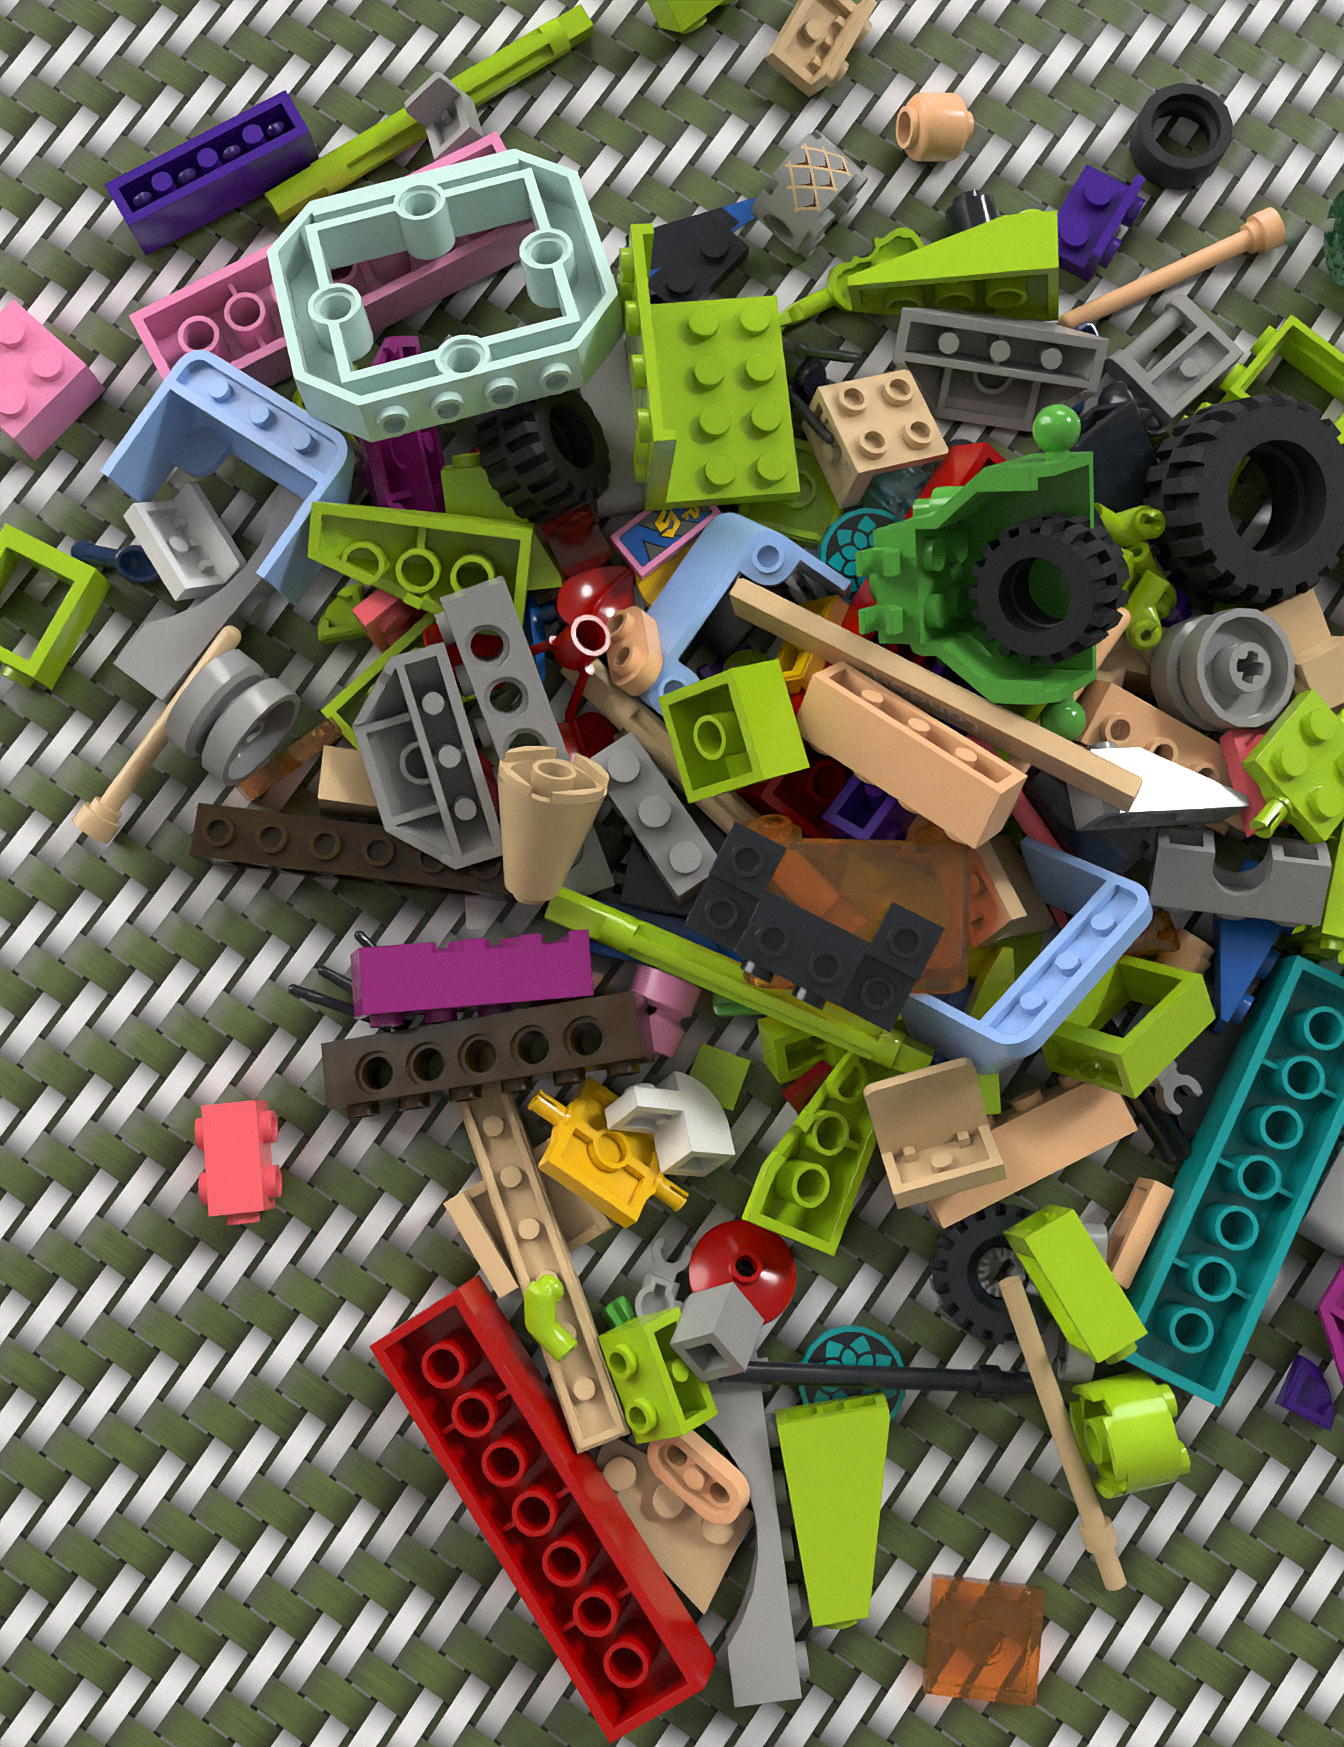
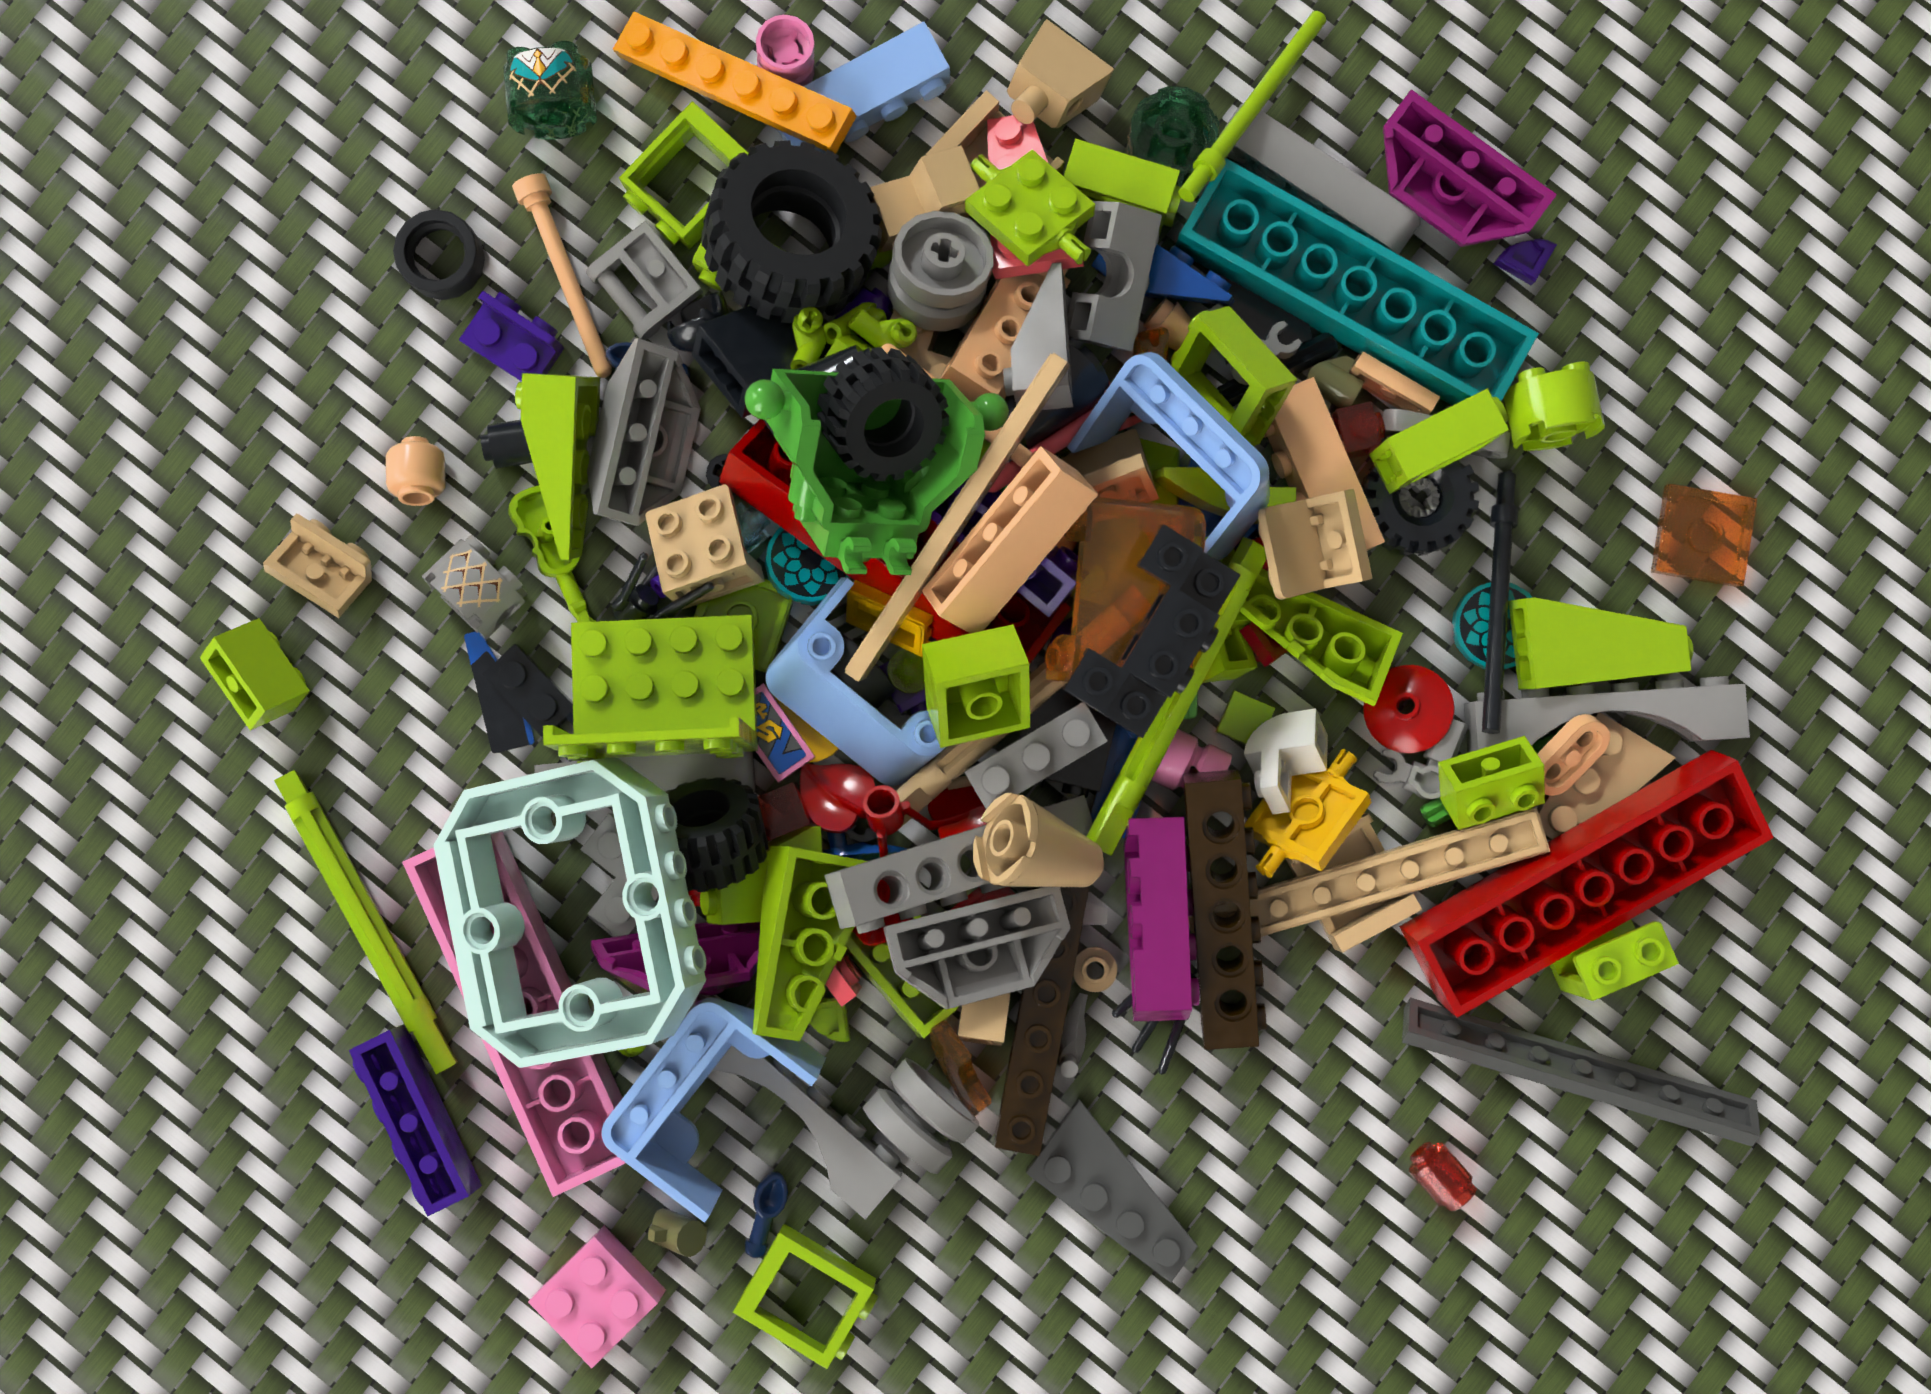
camera: 80 degrees left, 5 degrees up
tan piece [72,626,241,844] -> none
white bracket [123,482,246,601] -> none
coral brick [195,1100,282,1225] -> none
light grey bracket [404,72,484,161] -> none
lime arm [524,1274,578,1363] -> none
light nougat plate [606,606,663,696] -> none
light grey brick [669,1282,764,1382] -> none
tan bar [999,1276,1127,1591] -> none
none -> olive piece [648,1208,707,1257]
none -> dark grey wing [1026,1098,1198,1283]
none -> light grey bar [1058,993,1088,1079]
none -> tan plate [1073,947,1117,992]
none -> olive piece [1307,355,1365,412]
none -> clear red brick [1331,401,1385,459]
none -> dark grey plate [1402,997,1761,1146]
none -> clear red brick [1409,1142,1477,1212]
none -> lime panel [1550,919,1679,1001]

